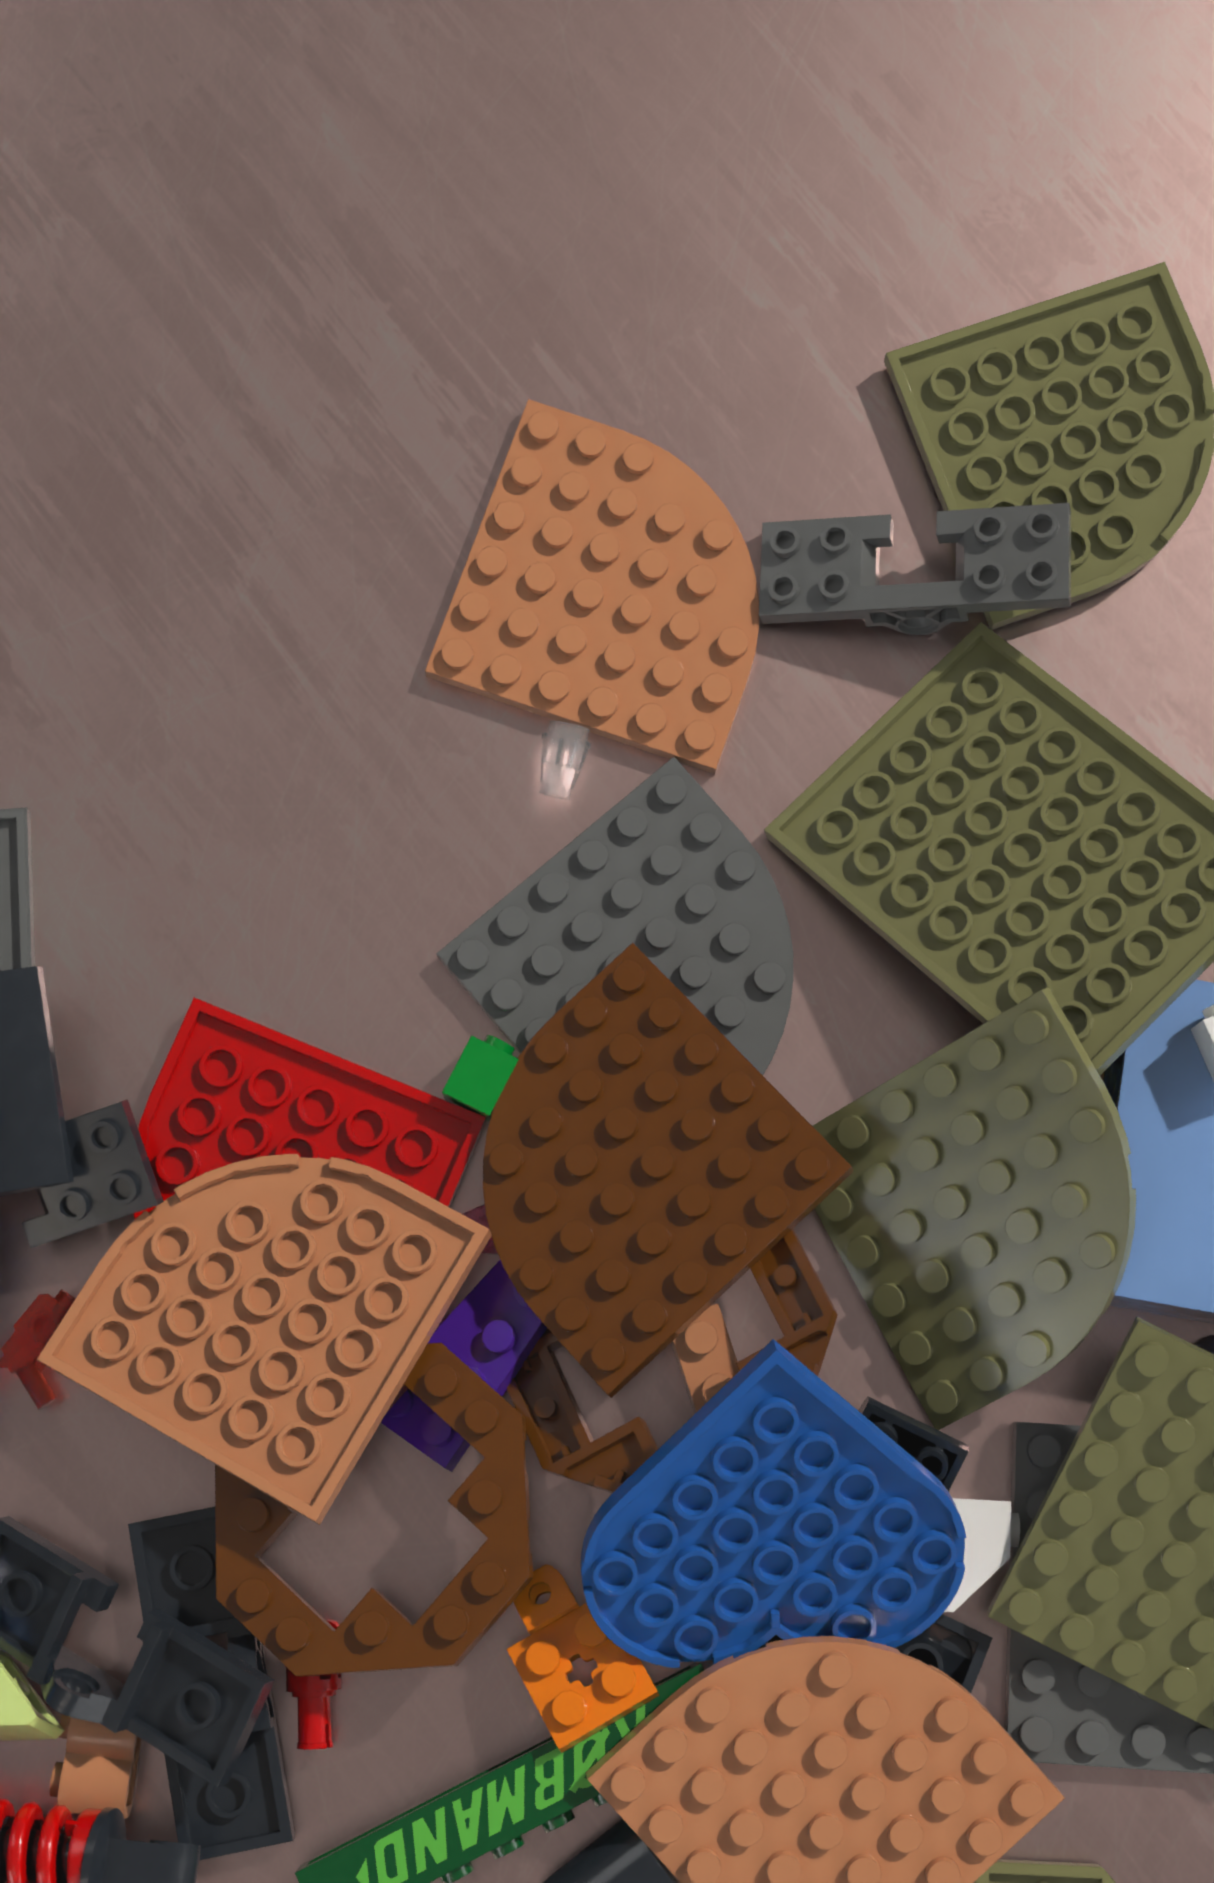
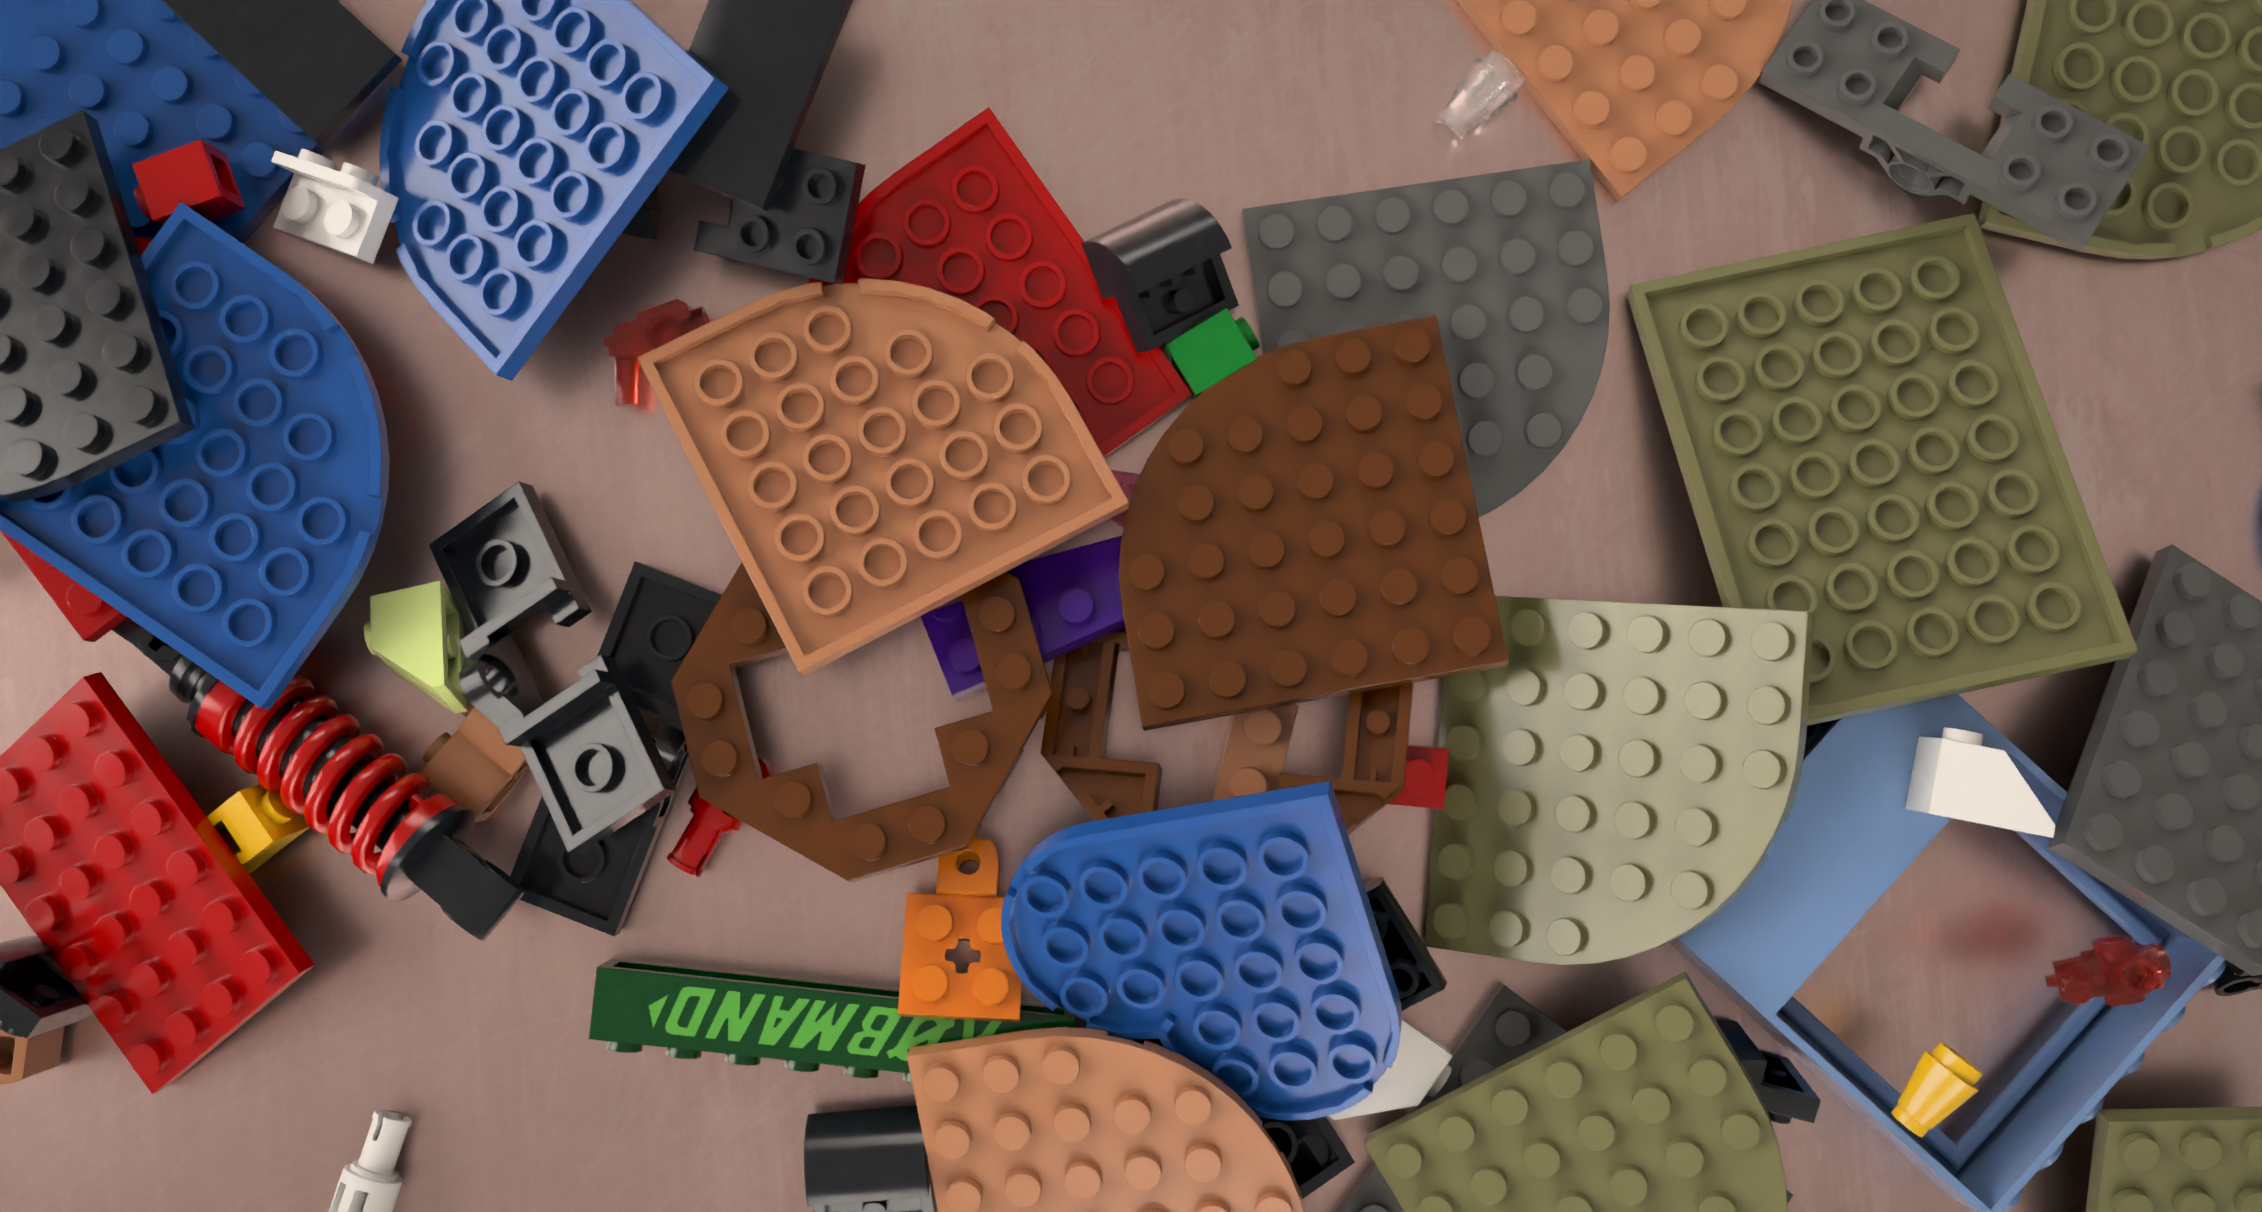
camera: 30 degrees right, 10 degrees up
none -> black brick [1081,198,1239,352]
none -> red brick [1388,744,1449,809]

